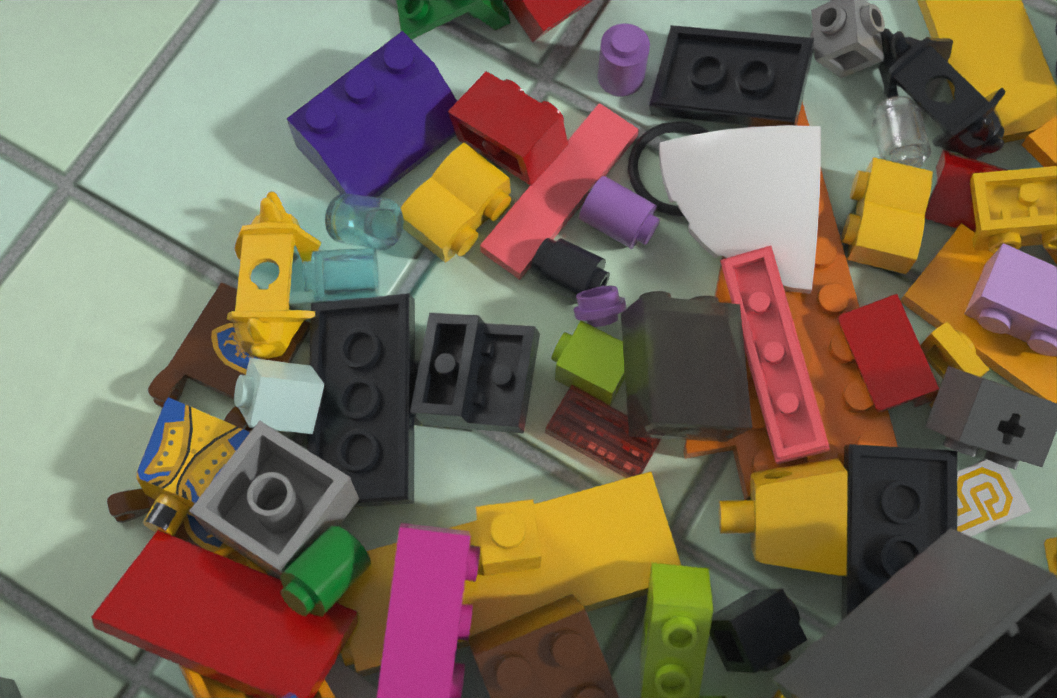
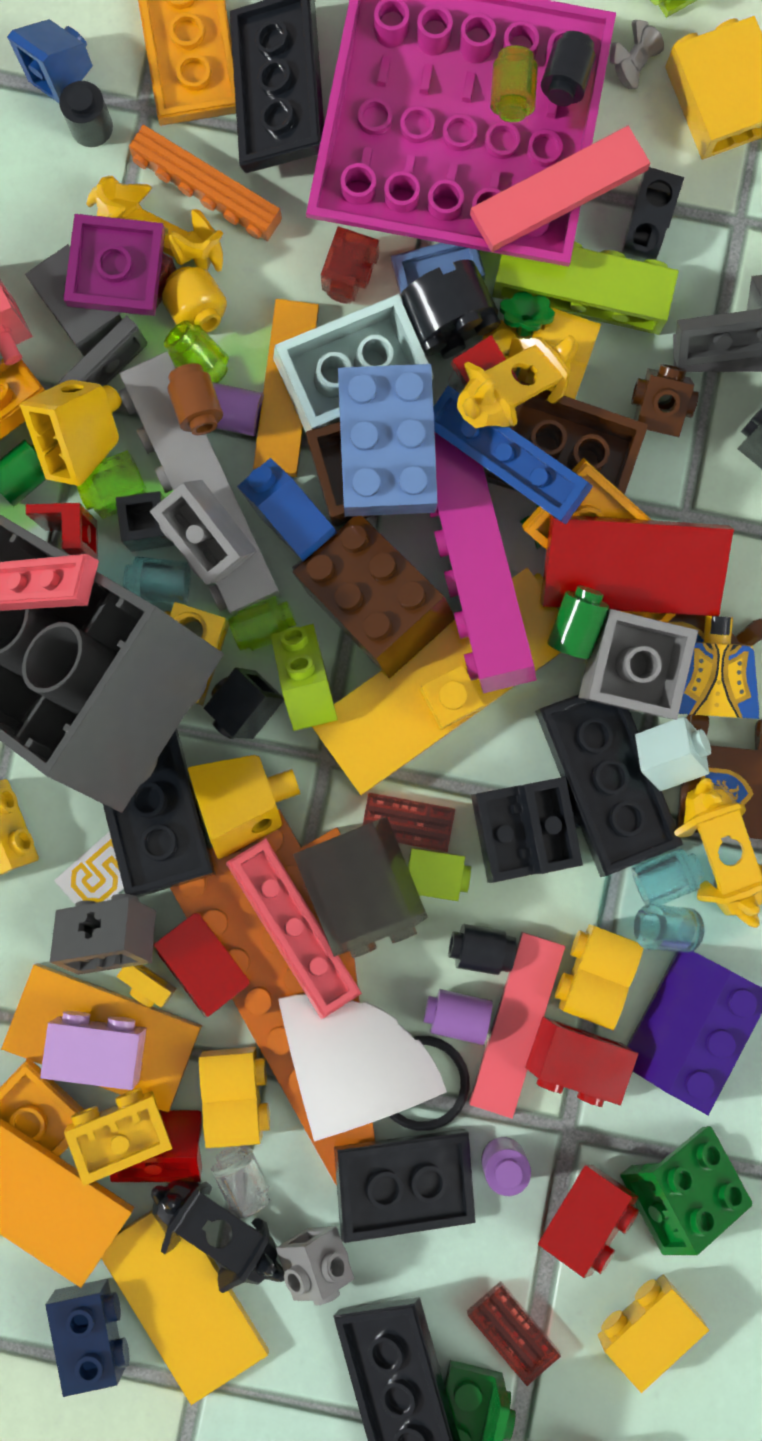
camera: 160 degrees right, 15 degrees up
medium lavender plate [574,286,627,327] -> none

